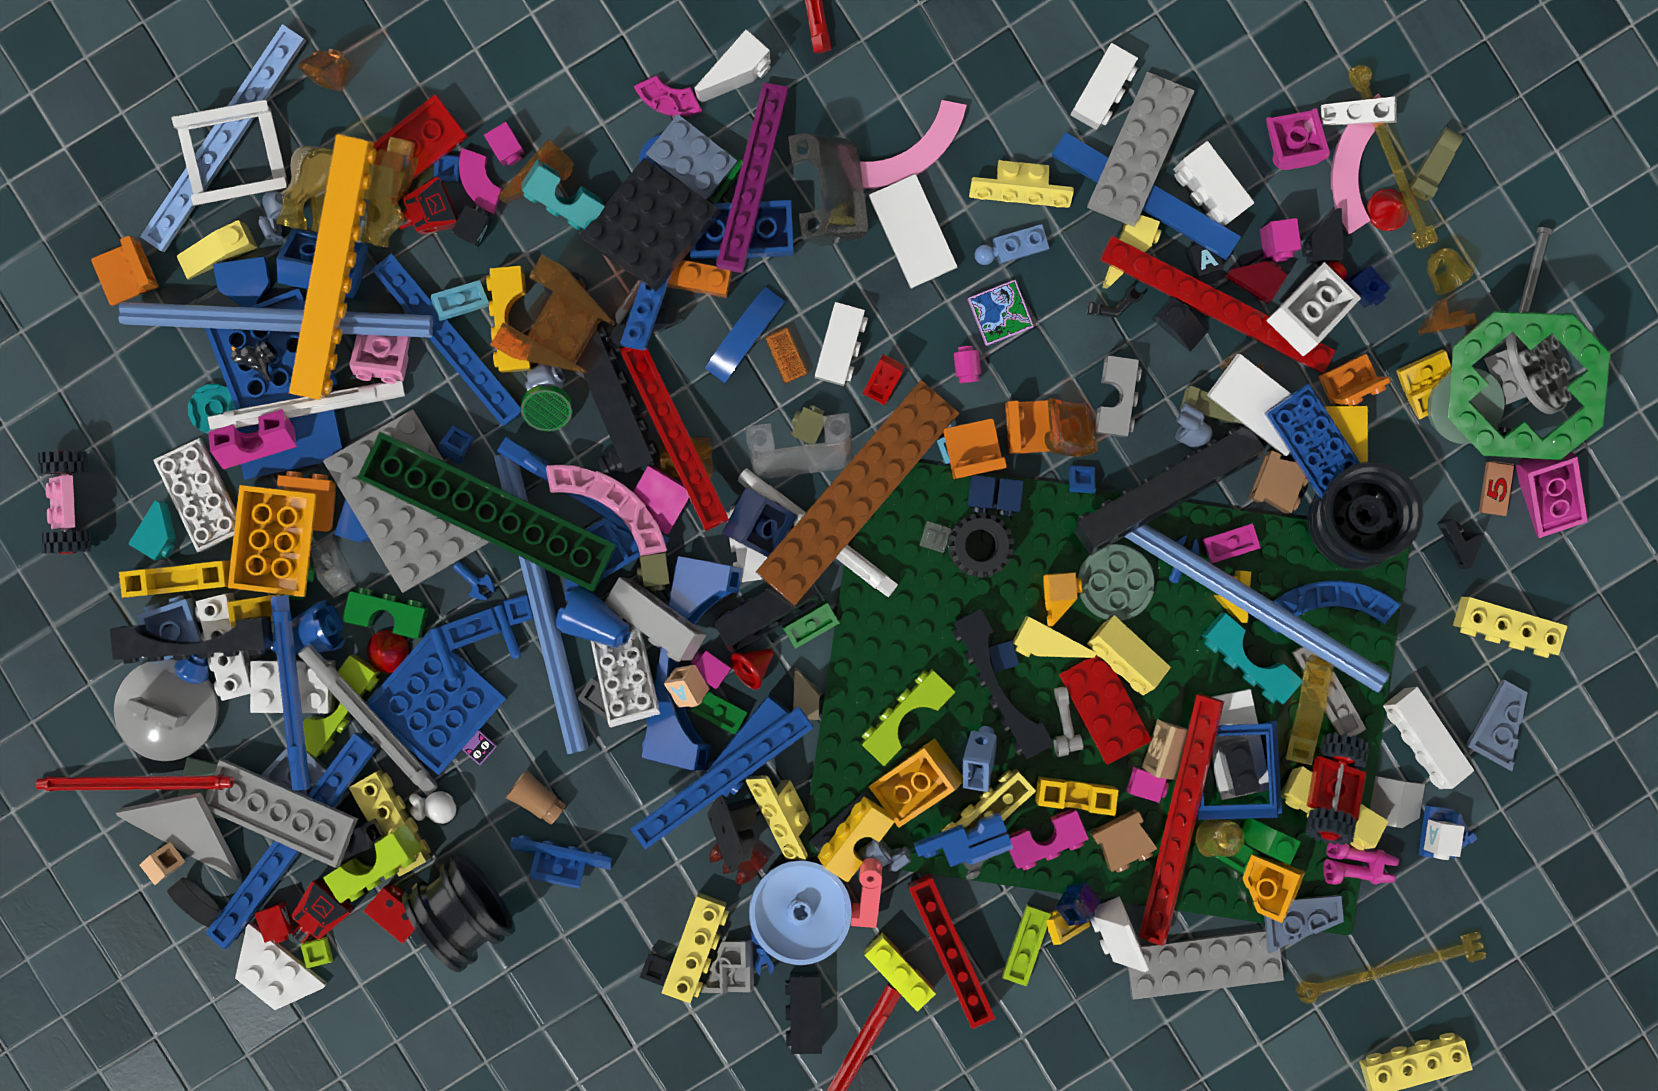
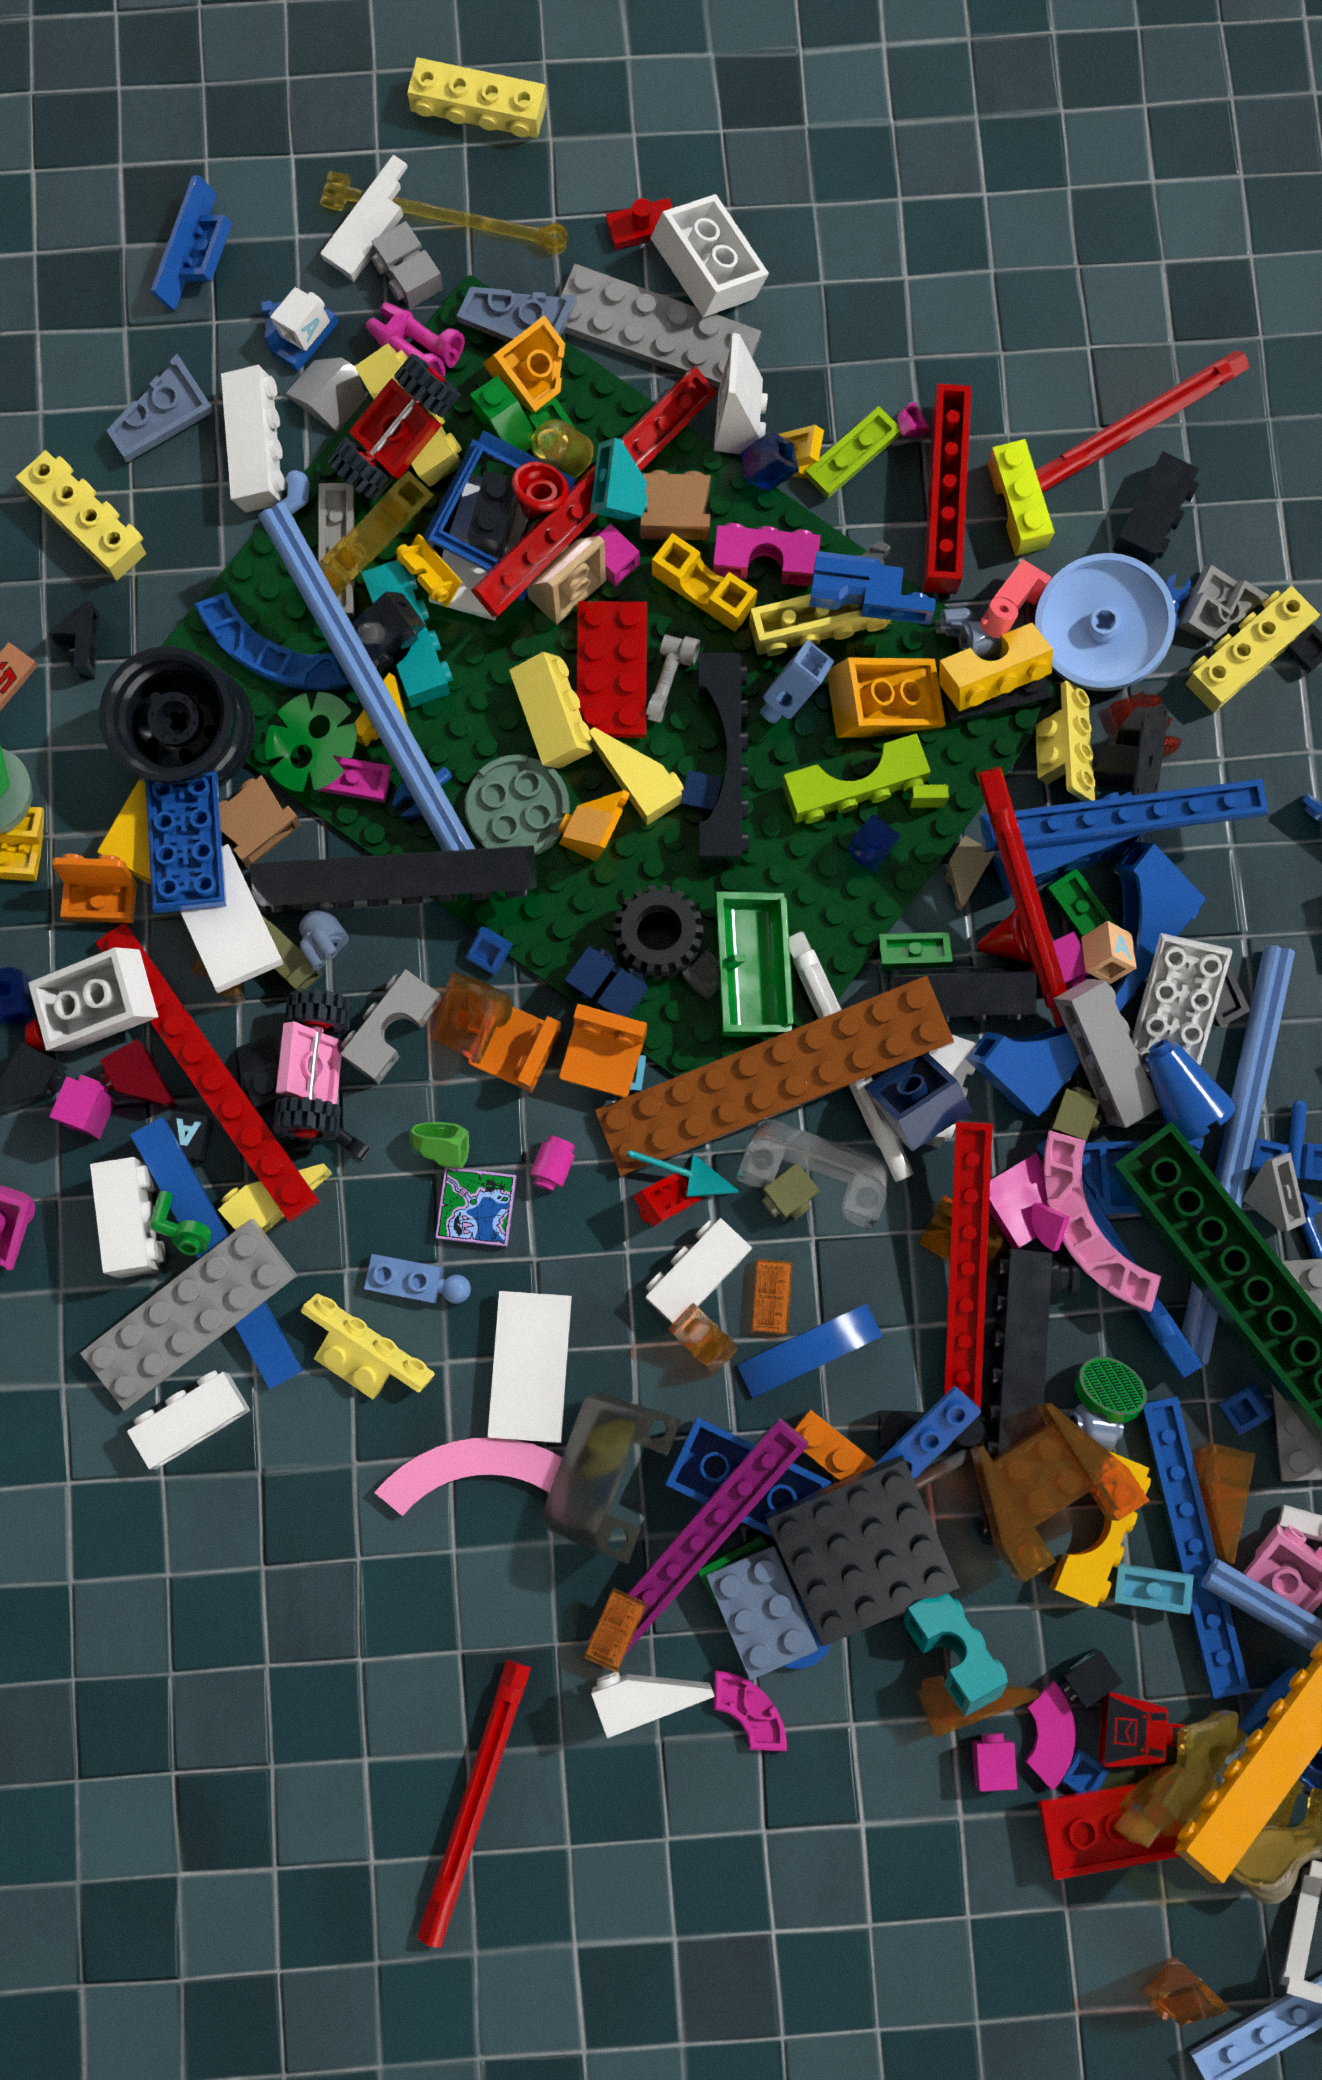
camera: 160 degrees left, 10 degrees down
none -> green plate [149,1191,212,1255]
none -> blue bracket [151,175,232,310]
none -> green piece [265,692,357,792]
none -> plate [273,989,352,1142]
none -> medium blue arm [280,470,310,515]
none -> white piece [320,155,408,282]
none -> black piece [352,592,426,671]
none -> light grey piece [371,221,443,309]
none -> yellow hinge [395,534,463,608]
none -> bright green rock [409,1122,469,1168]
none -> red hat [512,462,569,520]
none -> clear orange tile [583,1587,647,1673]
none -> teal slope [590,438,648,521]
none -> red tile [606,198,673,250]
none -> teal piece [627,1150,739,1197]
none -> white brick [650,194,769,317]
none -> clear orange slope [668,1303,738,1376]
none -> green container [714,892,794,1038]
none -> clear blue brick [848,814,901,872]
none -> dark pink tile [898,402,929,438]
none -> lime tile [909,784,949,808]
none -> red piece [977,767,1067,1028]
none -> dark pink tile [1032,1203,1070,1251]
none -> clear orange slope [1194,1443,1256,1564]
none -> light grey slope [1243,1152,1306,1232]

